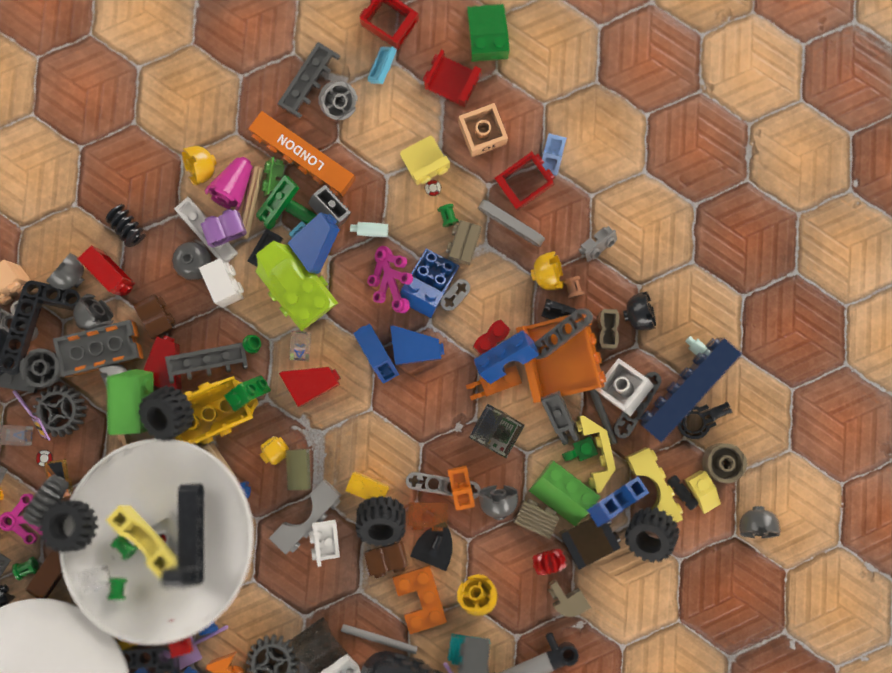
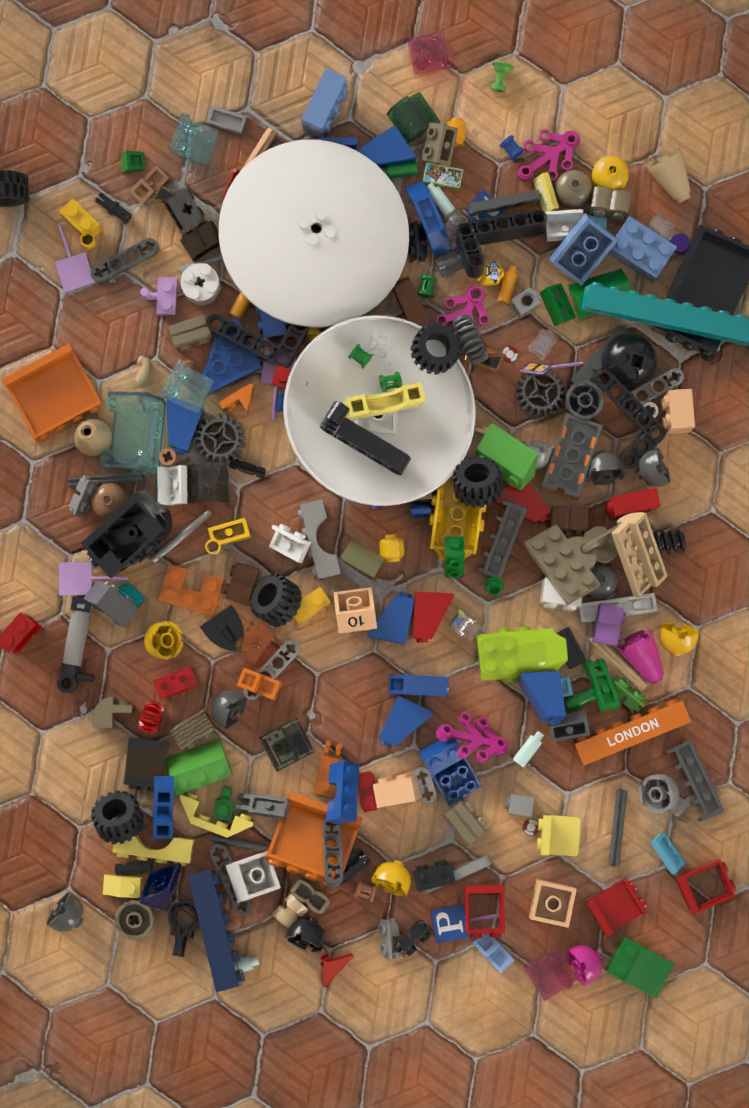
camera: 125 degrees right, 0 degrees up
green bush [437,204,459,227] -> none
none -> clear blue slope [139,862,181,911]
none -> red window [153,666,201,699]
none -> yellow hinge [205,518,251,556]
none -> black axle [229,458,266,478]
none -> tan wheel [272,892,309,929]
none -> red piece [320,953,354,987]
none -> light nougat brick [333,587,377,634]
none -> blue slope [367,592,414,645]
none -> light nougat brick [373,773,421,808]
none -> black hinge [394,920,432,958]
none -> blue slope [410,502,431,518]
none -> black bracket [413,860,456,892]
none -> blue piece [431,904,499,943]
none -> light grey brick [504,793,534,817]
none -> dark tan plate [524,524,619,605]
none -> clear pink hinge [524,947,577,1001]
none -> dark pink cylinder [566,945,603,986]
none -> dark grey axle [609,789,627,866]
none -> tan brick [611,512,667,597]

